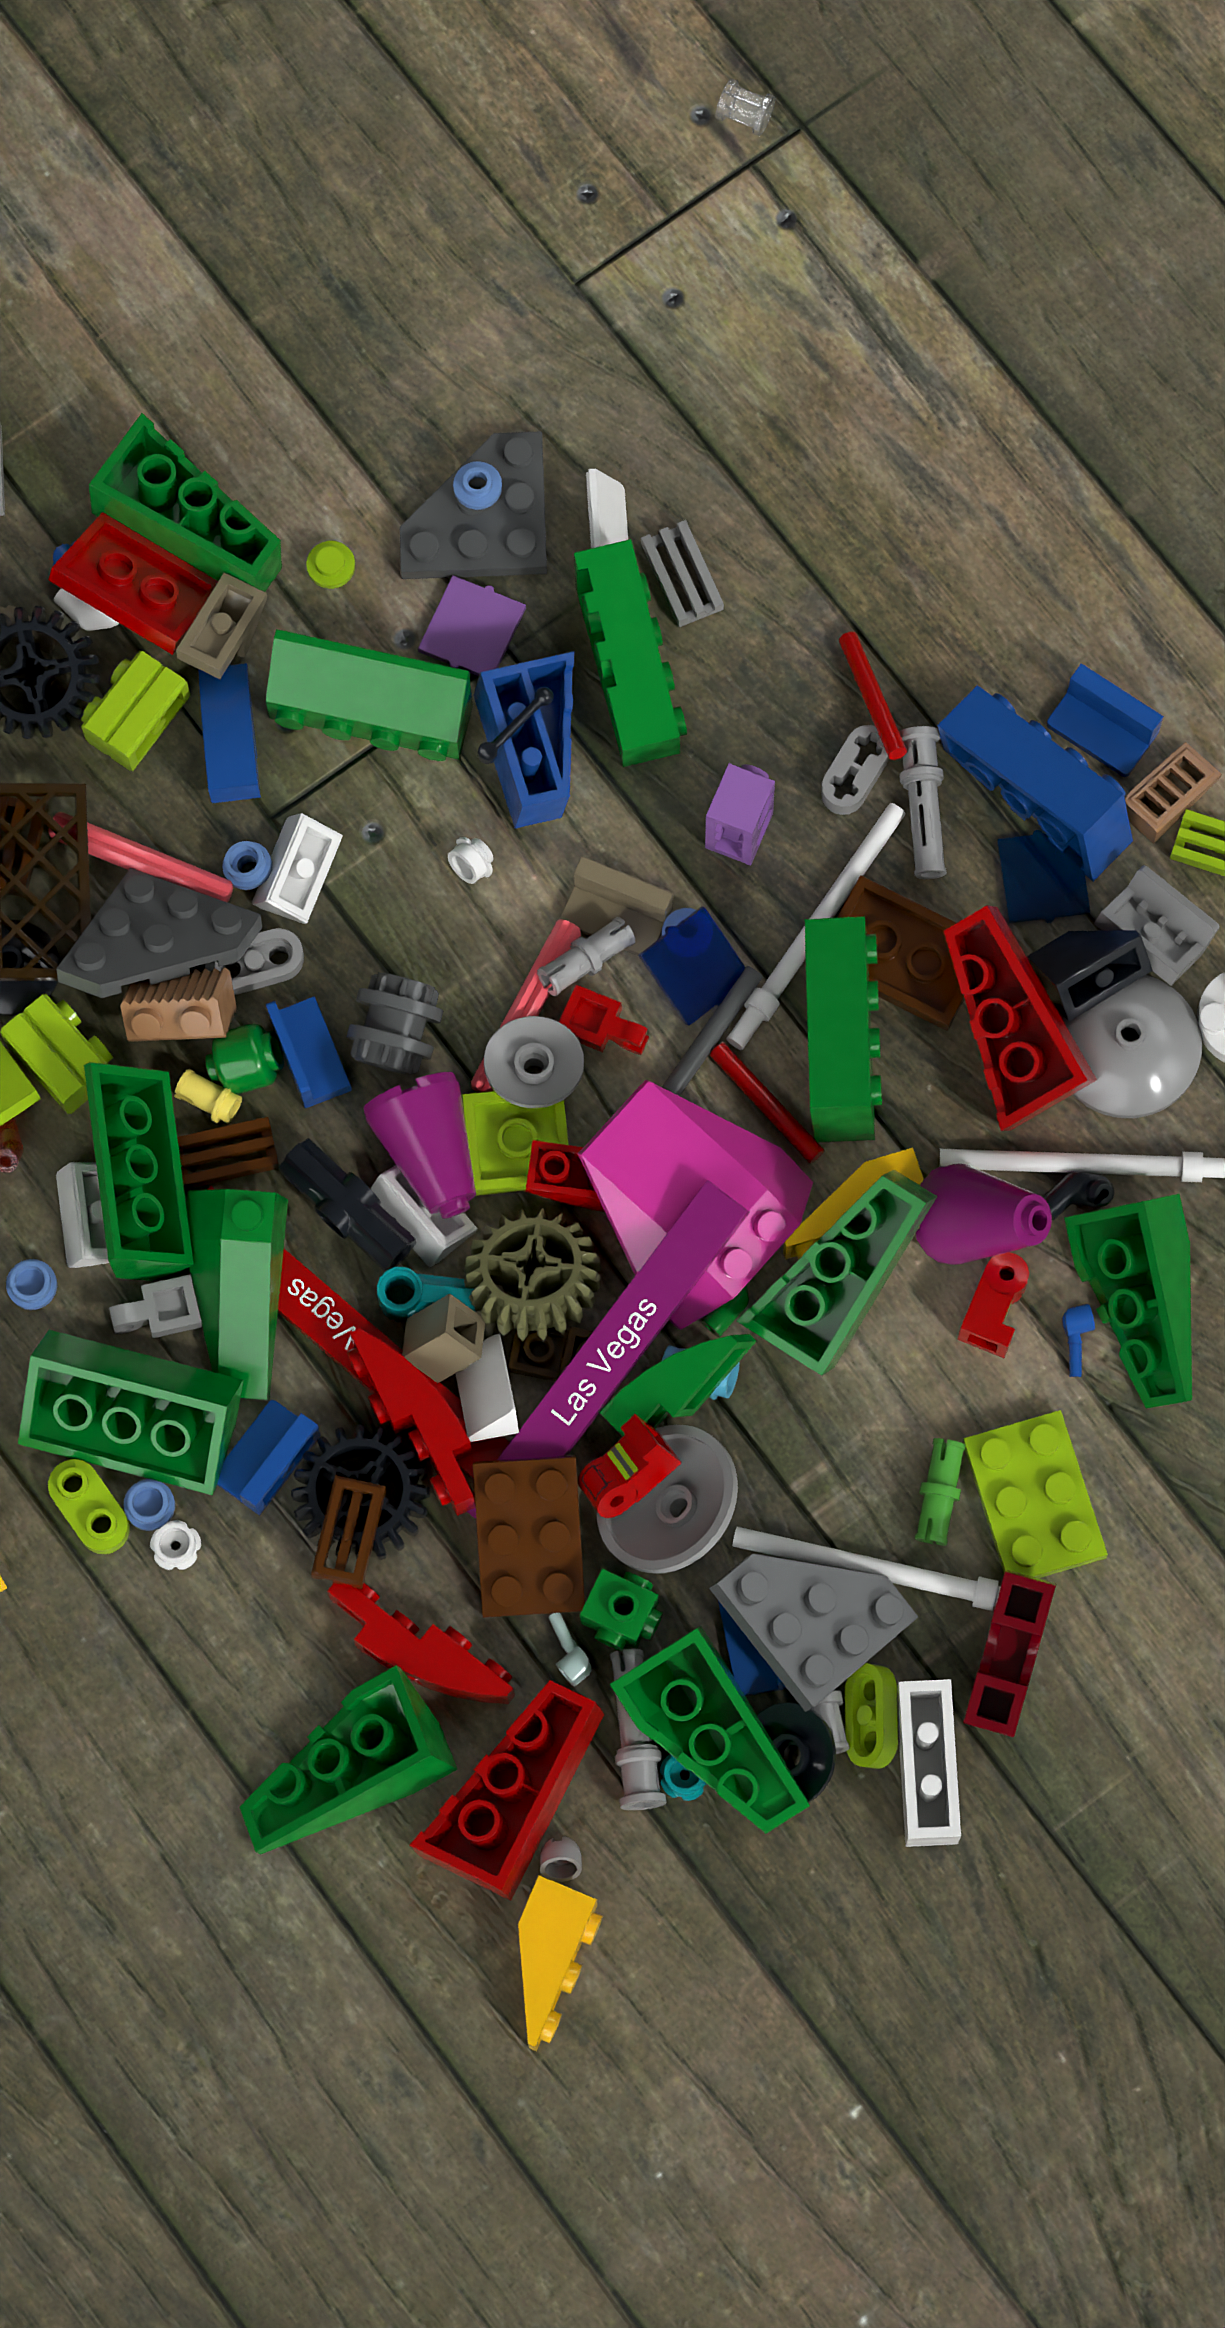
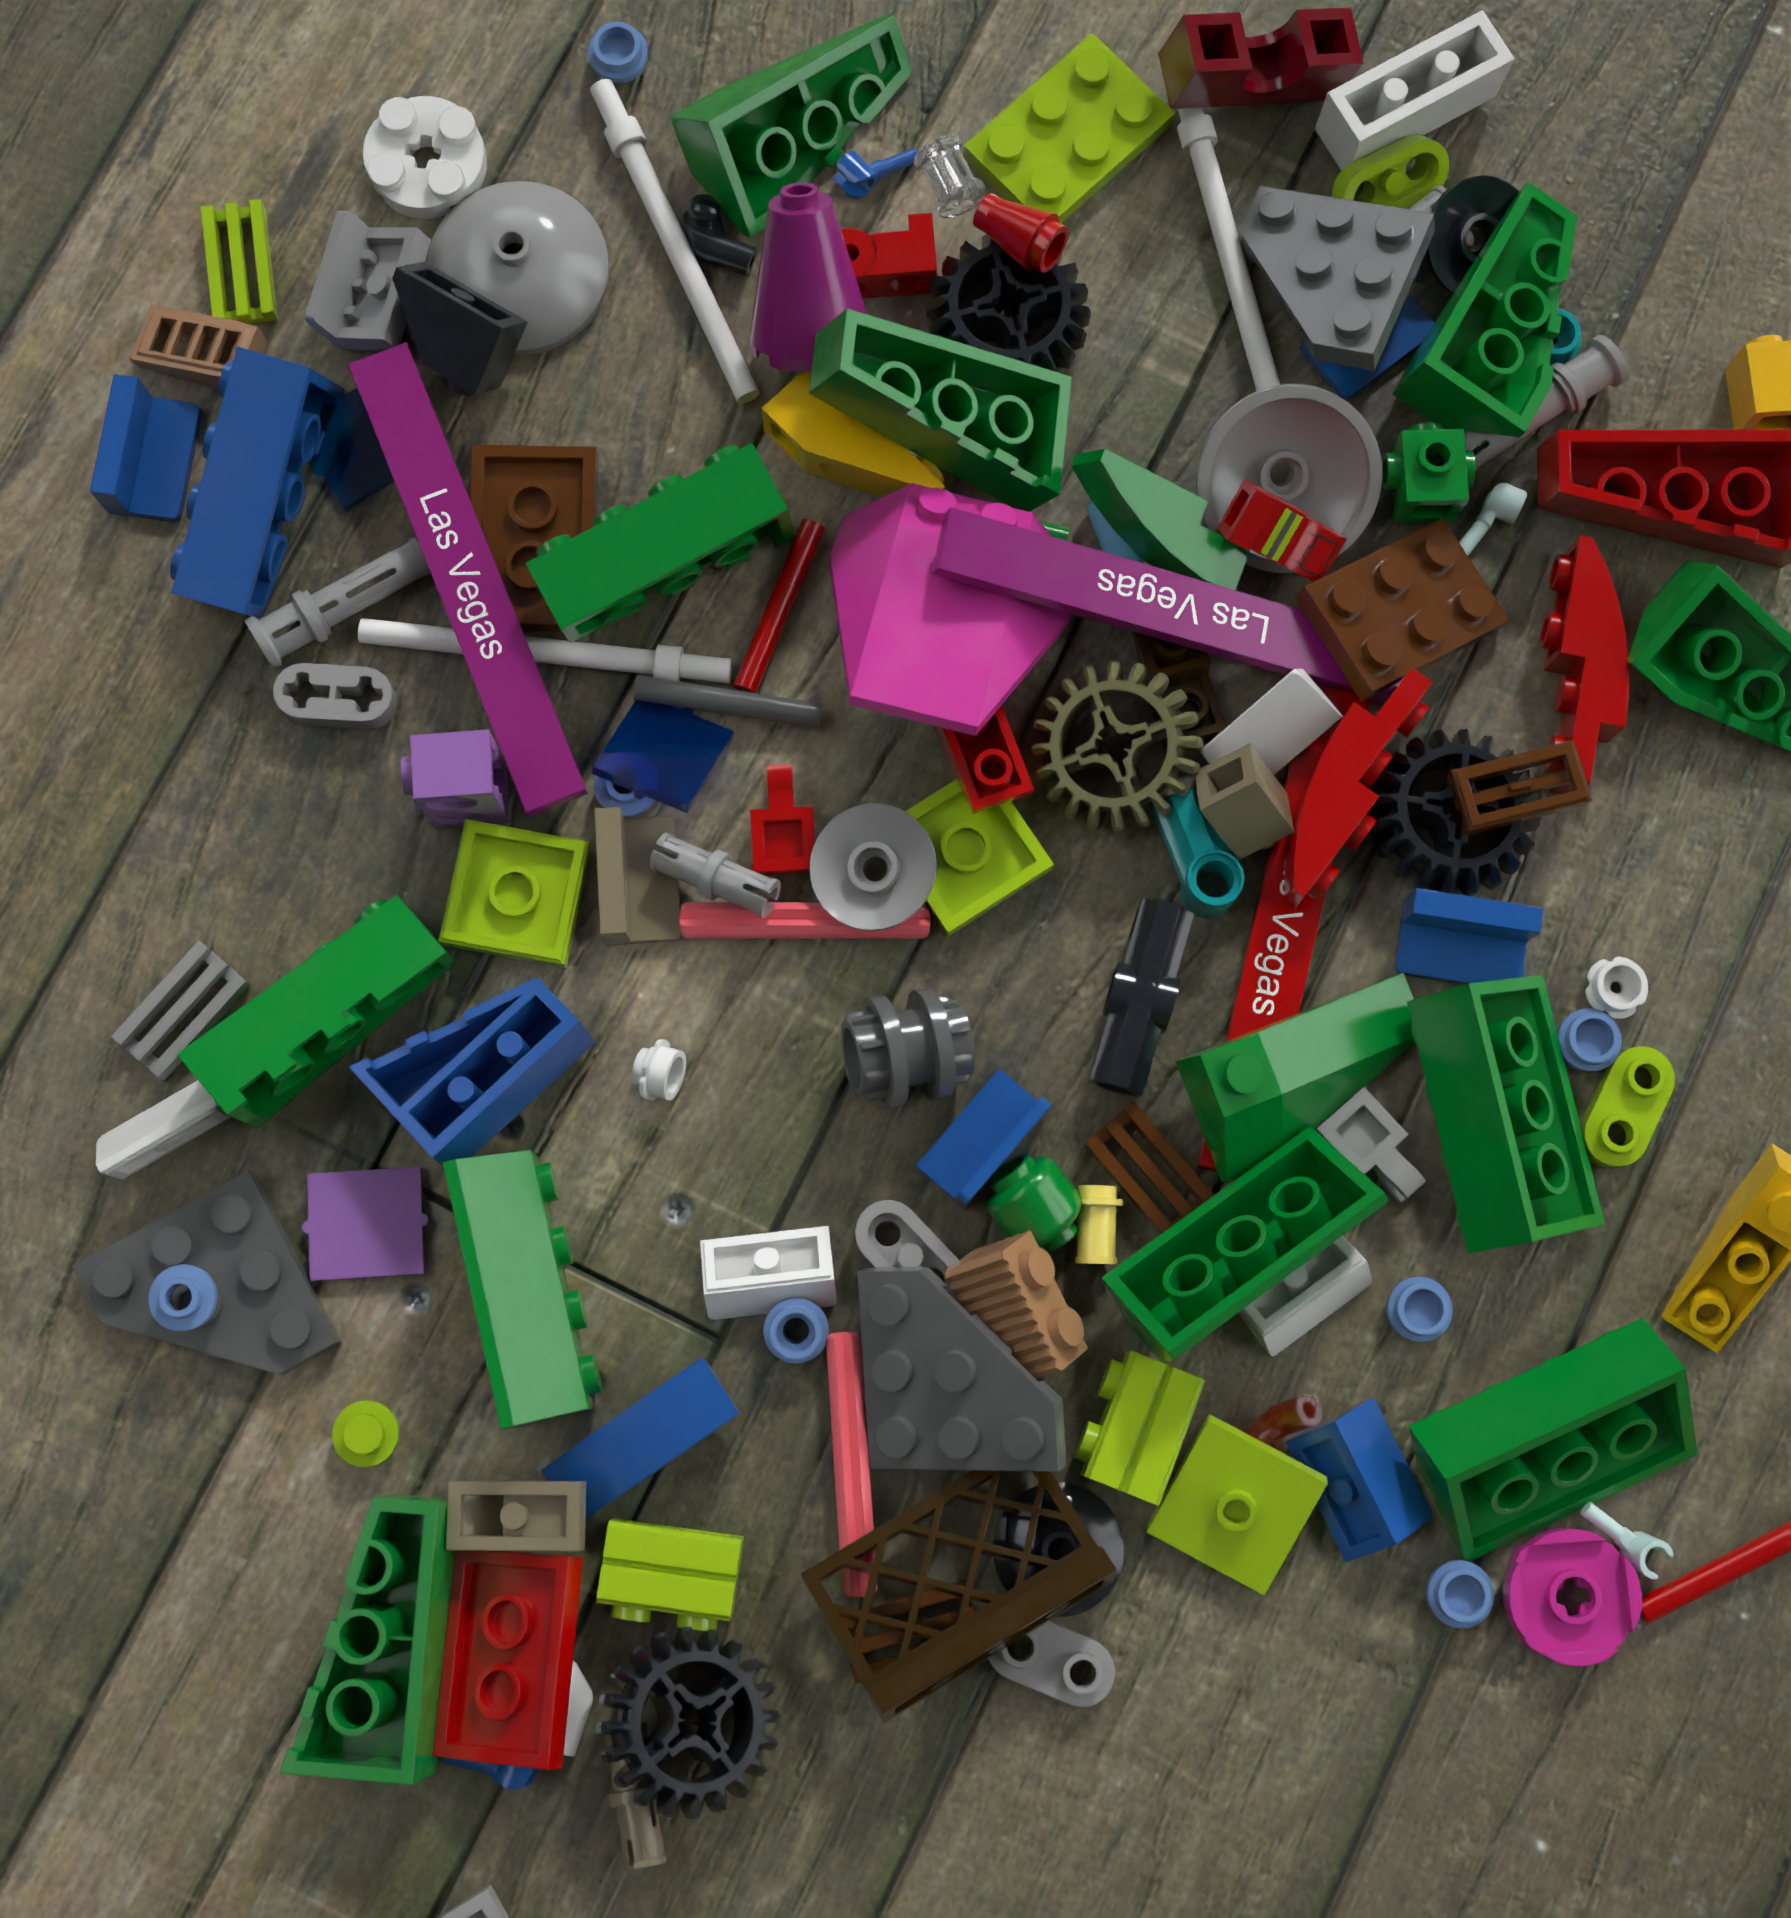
camera: 125 degrees left, 5 degrees up
magenta cone [363,1072,476,1219] -> none
white slope [370,1165,478,1267] -> none
black hinge [477,687,554,764] -> none
light grey hinge [540,1836,582,1882] -> none
red bar [839,632,907,760] -> none
bright green pin [914,1438,966,1546] -> none
red wedge [944,905,1097,1131] -> none
none -> magenta tile [348,342,588,817]
none -> lime plate [438,819,592,968]
none -> clear bush [913,135,987,218]
none -> black gear [926,234,1091,372]
none -> red cone [973,193,1069,273]

